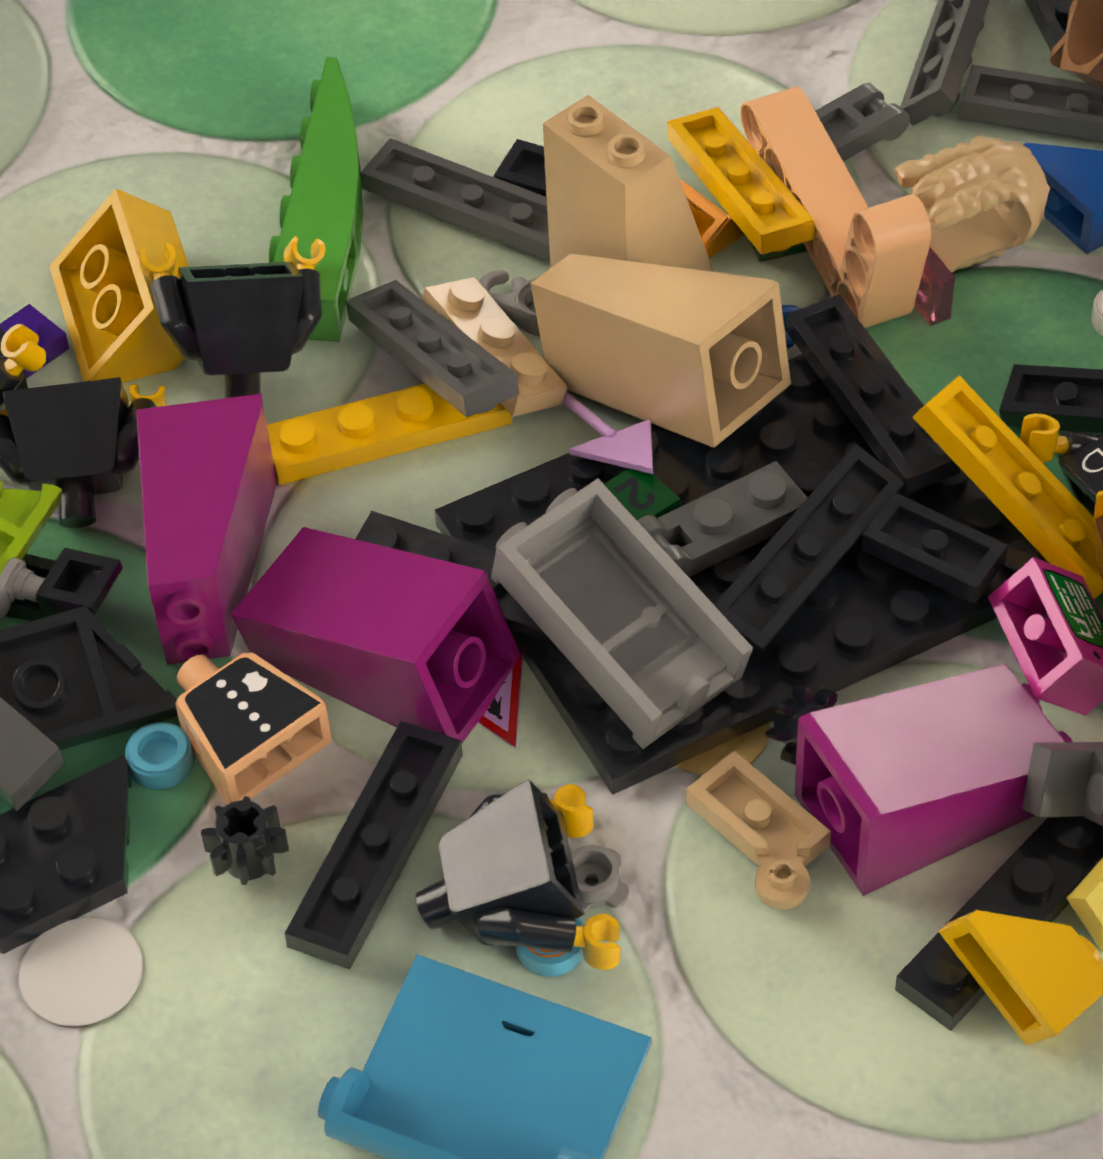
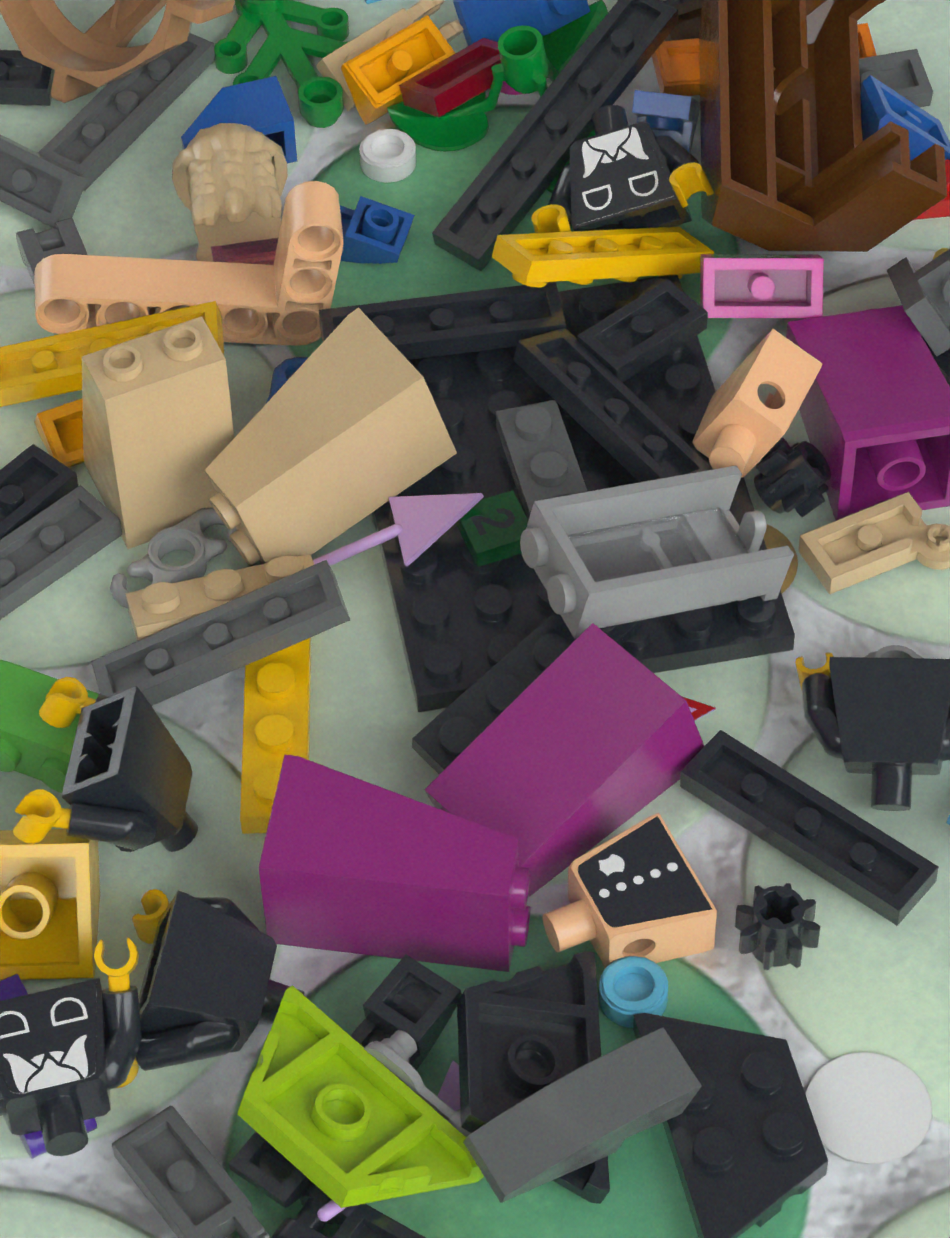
camera: 75 degrees left, 0 degrees up
none -> blue slope [340,196,415,264]
none -> light nougat torso [692,329,823,477]

